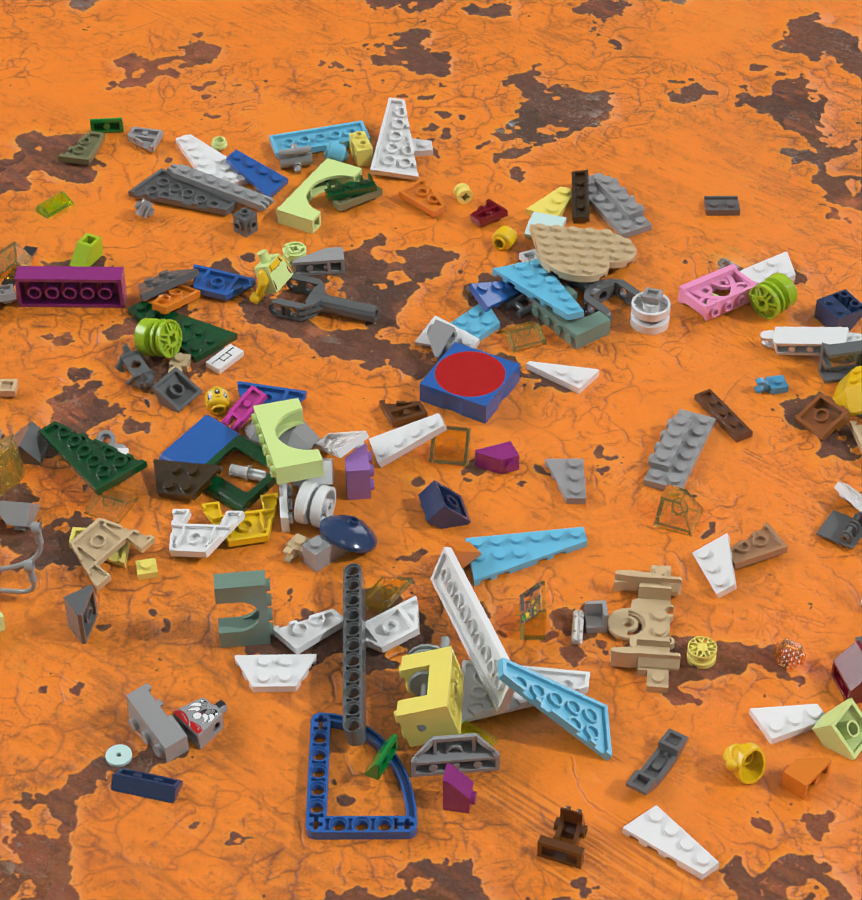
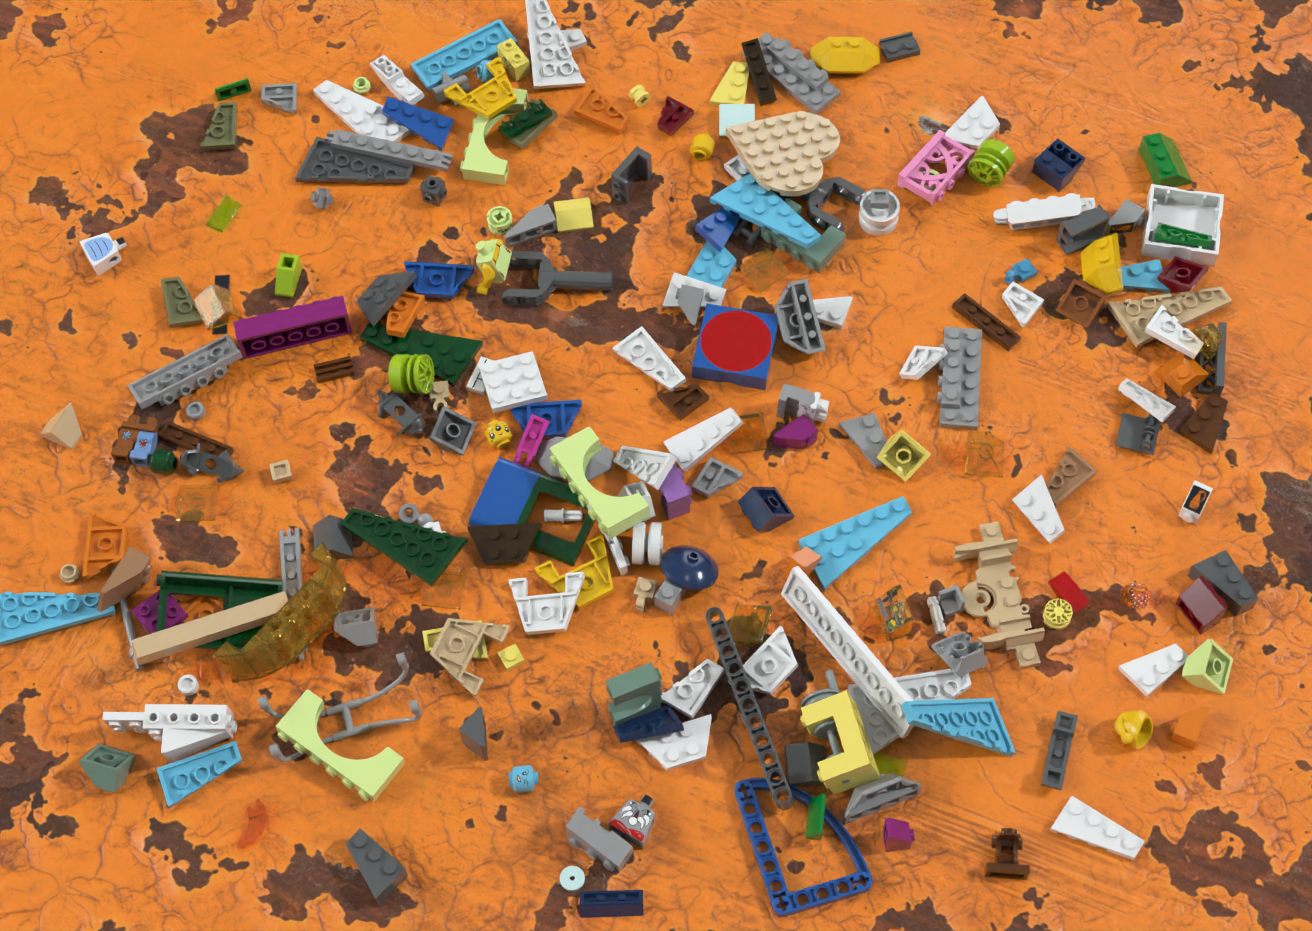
camera: 15 degrees left, 20 degrees up
none -> reddish brown tile [314,356,355,383]
none -> white slope [370,55,425,105]
none -> yellow wing [444,57,517,120]
none -> white plate [479,351,548,413]
none -> medium azure head [509,765,539,793]
none -> light yellow slope [554,197,594,233]
none -> dark grey panel [611,146,652,204]
none -> white wing [612,326,687,391]
none -> dark blue wing [613,705,684,743]
none -> light grey wing [692,457,743,498]
none -> light grey wedge [774,279,826,355]
none -> hips [776,383,830,424]
none -> dark grey slope [784,742,826,786]
none -> yellow wedge [810,37,880,74]
none -> light yellow slope [876,429,931,482]
none -> white wing [899,345,948,380]
none -> light grey slope [931,631,988,679]
none -> white wing [1002,281,1044,328]
none -> red slope [1048,571,1090,614]

